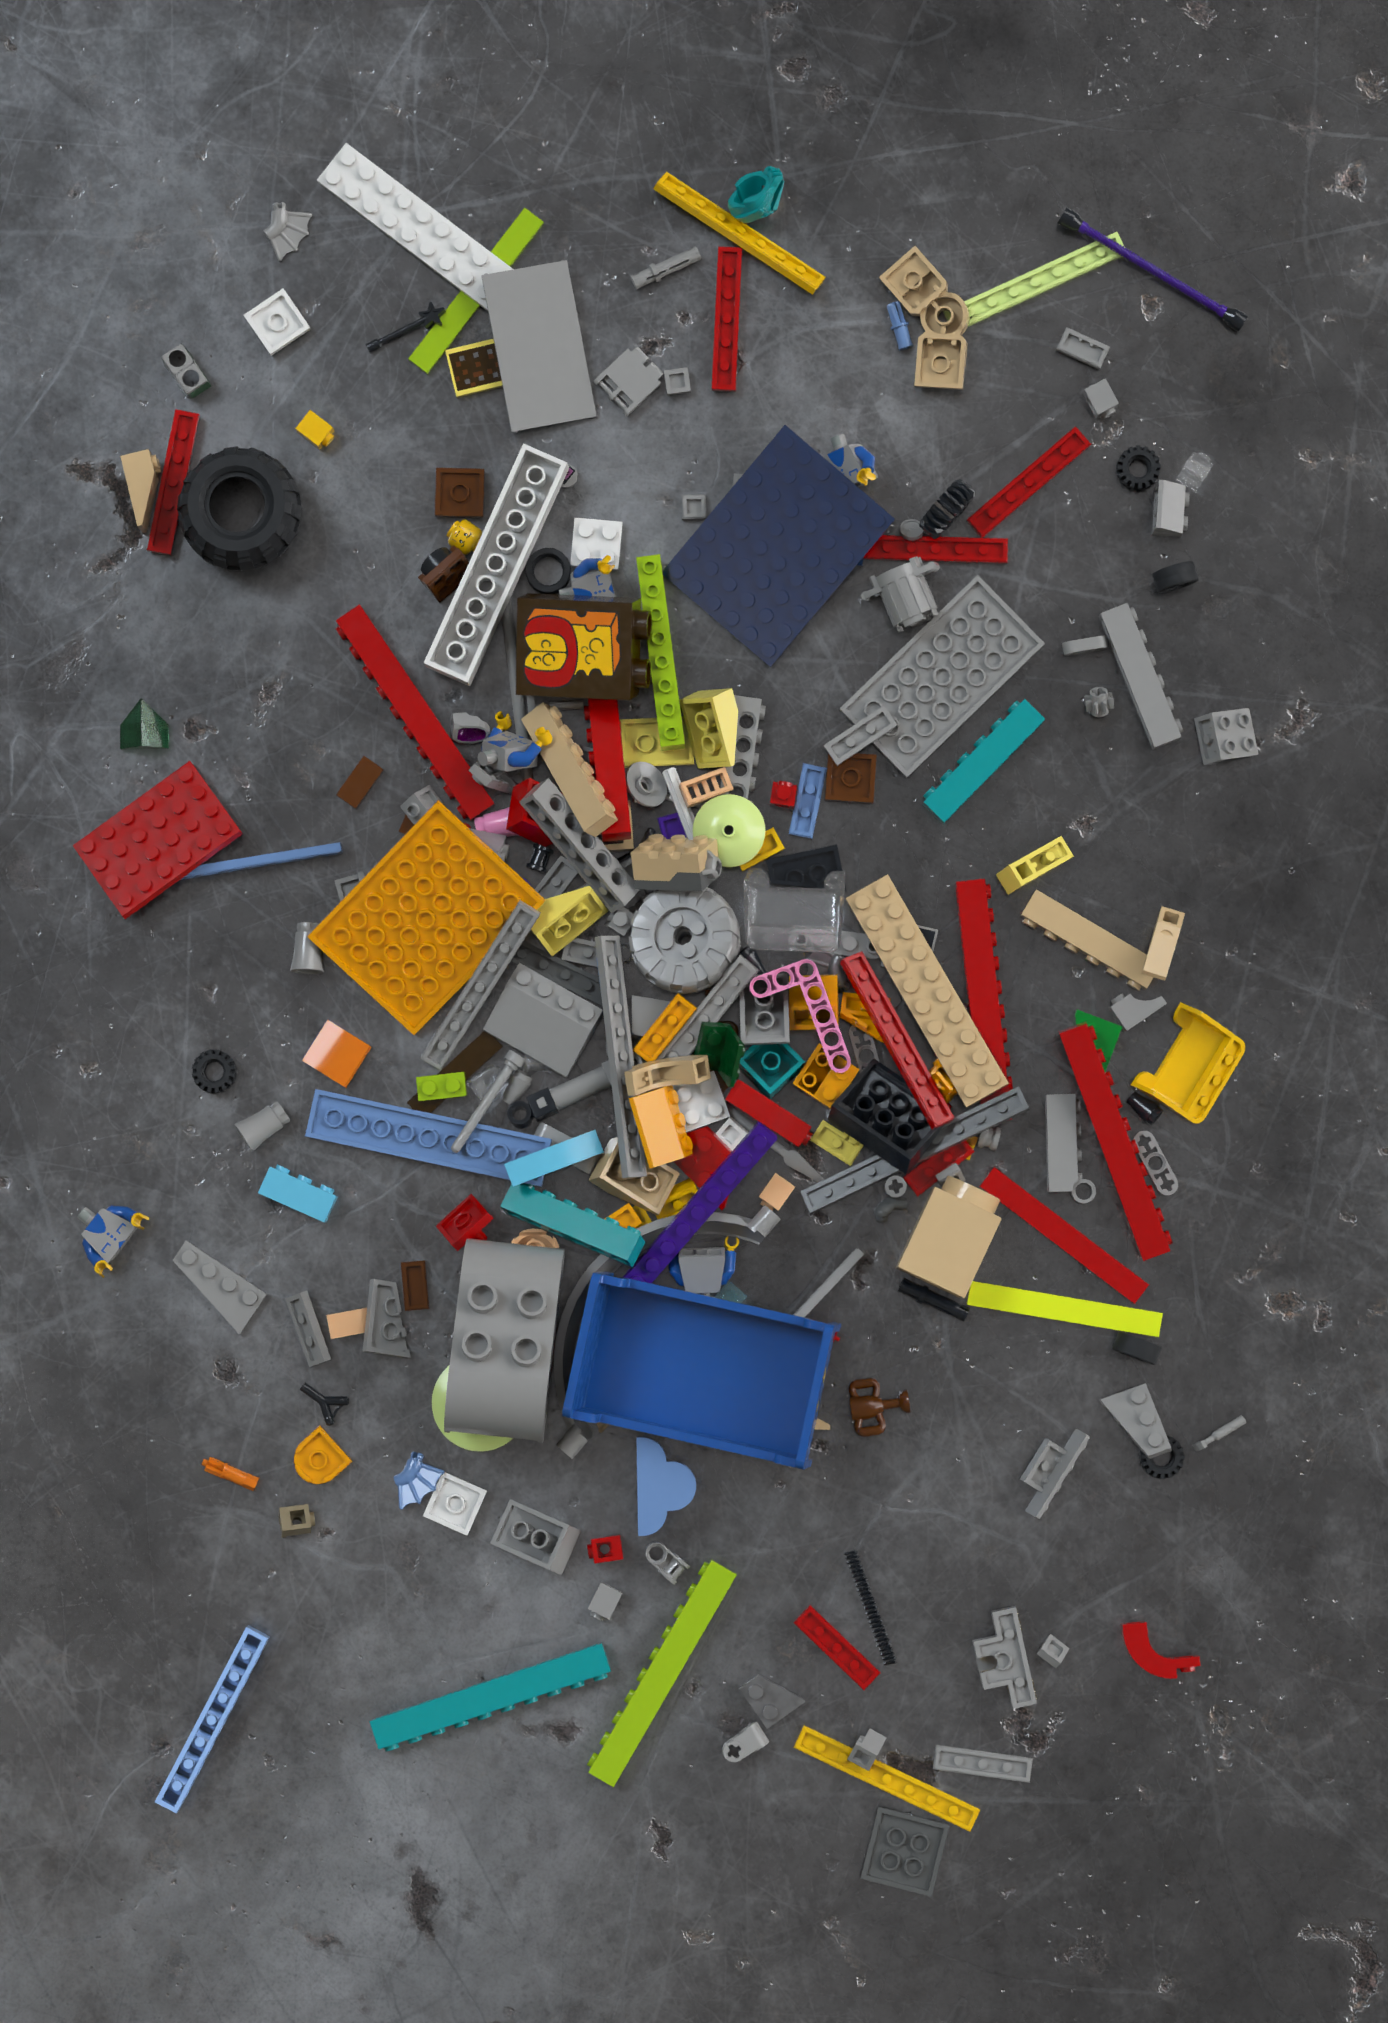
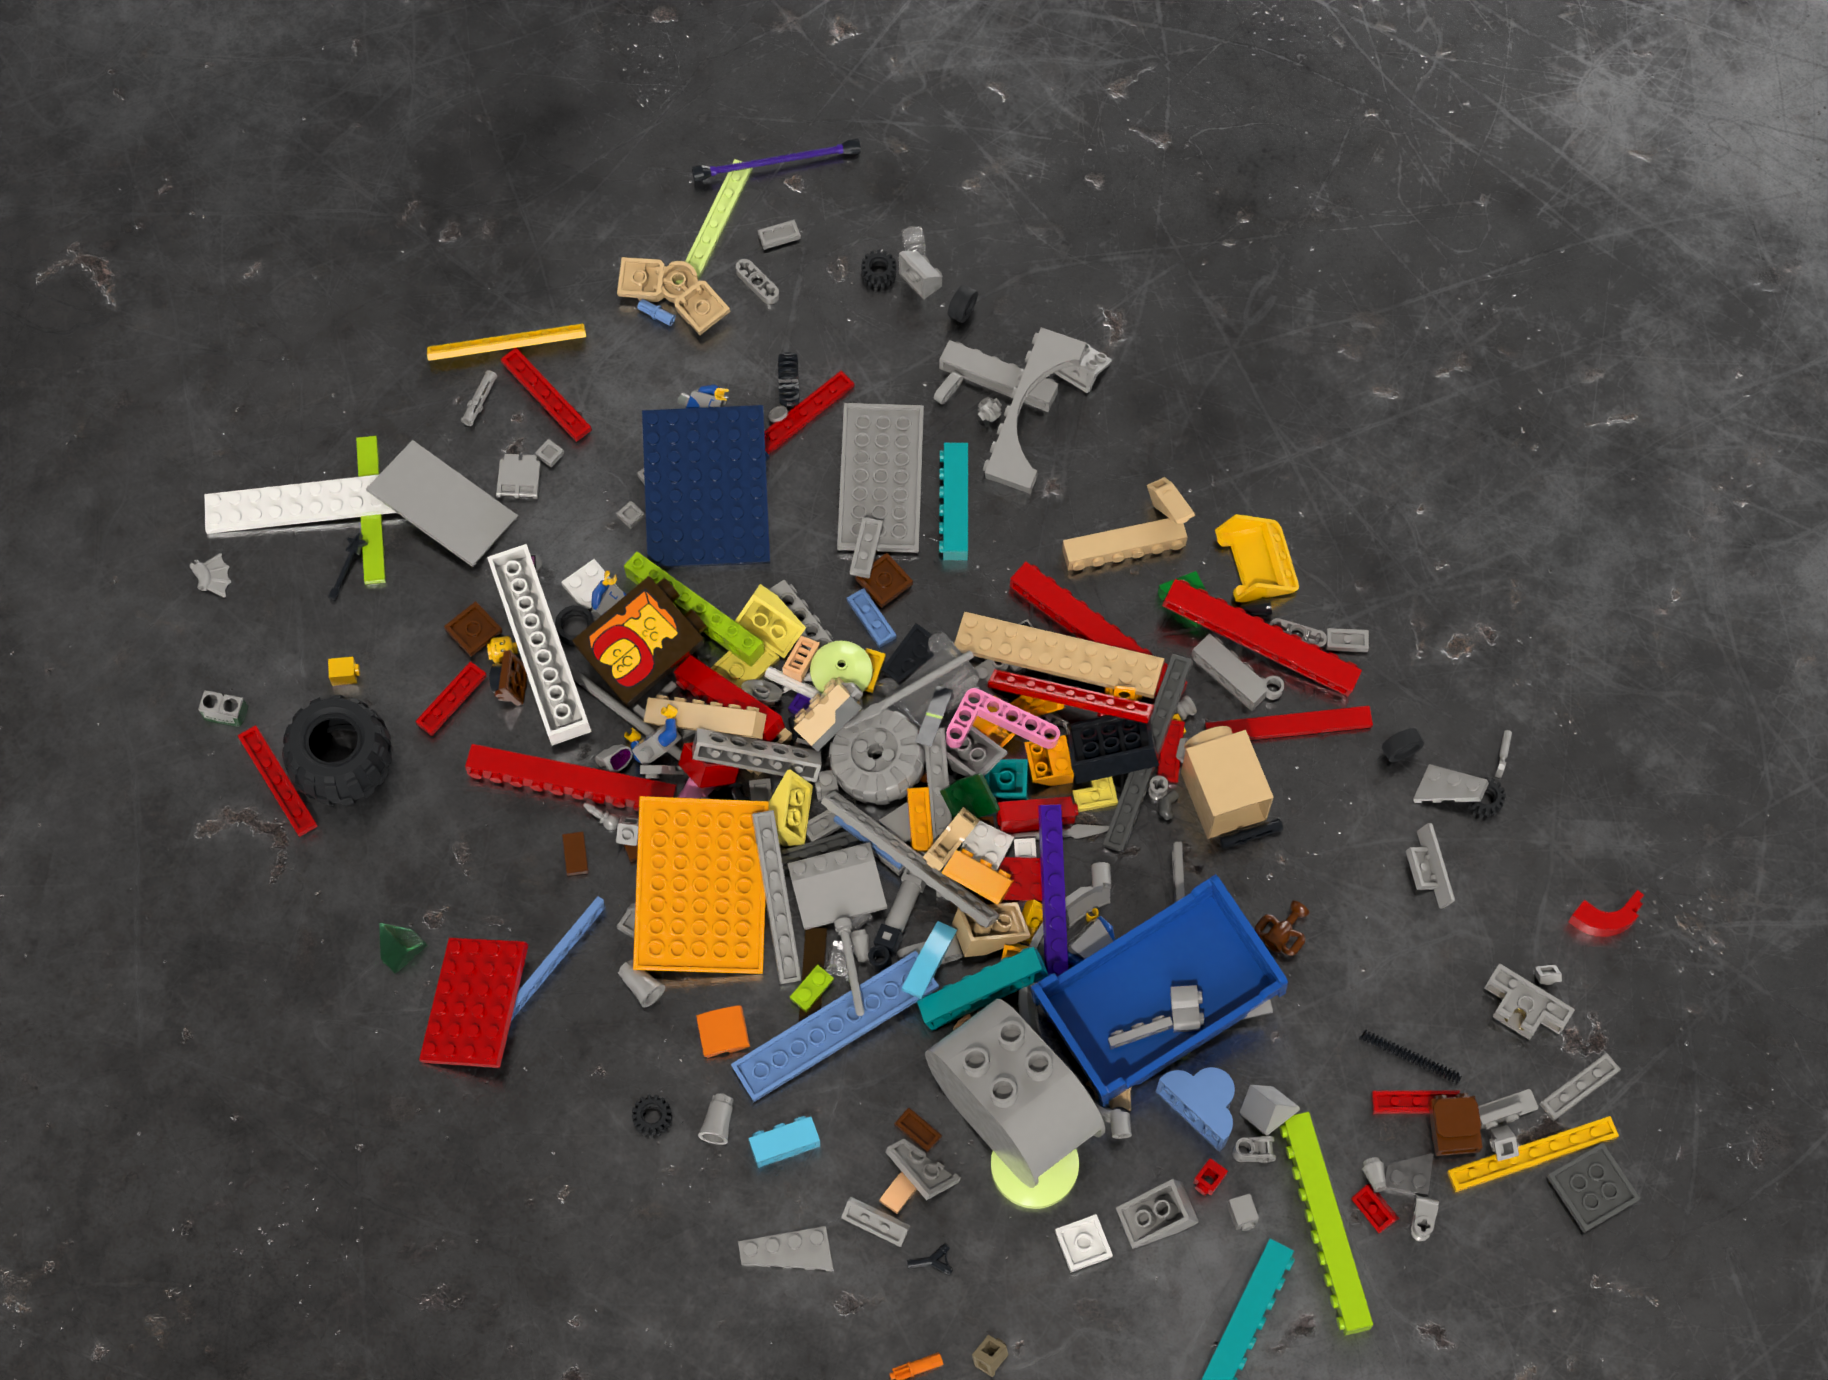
camera: 45 degrees left, 20 degrees down
torso [77,1205,149,1278] -> none
tan slope [120,449,162,533] -> none
white plate [244,288,311,356] -> none
light orange tile [294,1425,353,1484] -> none
medium blue arm [394,1451,445,1510] -> none
red tile [436,1194,494,1251] -> none
tile [445,339,503,398] -> none
teal helmet [728,166,785,223] -> none
light nougat brick [759,1173,795,1211] -> none
red brick [770,781,797,809] -> none
light grey container [861,556,940,632] -> none
red tile [966,426,1091,538] -> none
neon yellow tile [967,1281,1163,1337] -> none
light yellow slope [996,836,1074,895] -> none
light grey brick [1083,378,1119,419] -> none
light grey arch [1109,993,1167,1032] -> none
none -> red plate [415,661,487,736]
none -> light grey bar [584,803,619,830]
none -> light grey beam [736,259,779,304]
none -> light grey piece [844,650,974,729]
none -> sticker [915,686,953,747]
none -> light grey arch [983,327,1086,494]
none -> light grey plate [1108,1015,1173,1050]
none -> light grey brick [1170,985,1204,1033]
none -> light grey slope [1240,1085,1300,1136]
none -> light grey plate [1326,628,1369,652]
none -> red slope [1351,1184,1399,1233]
none -> light grey cone [1362,1157,1387,1192]
none -> reddish brown brick [1428,1093,1483,1156]
none -> light grey bracket [1478,1089,1538,1130]

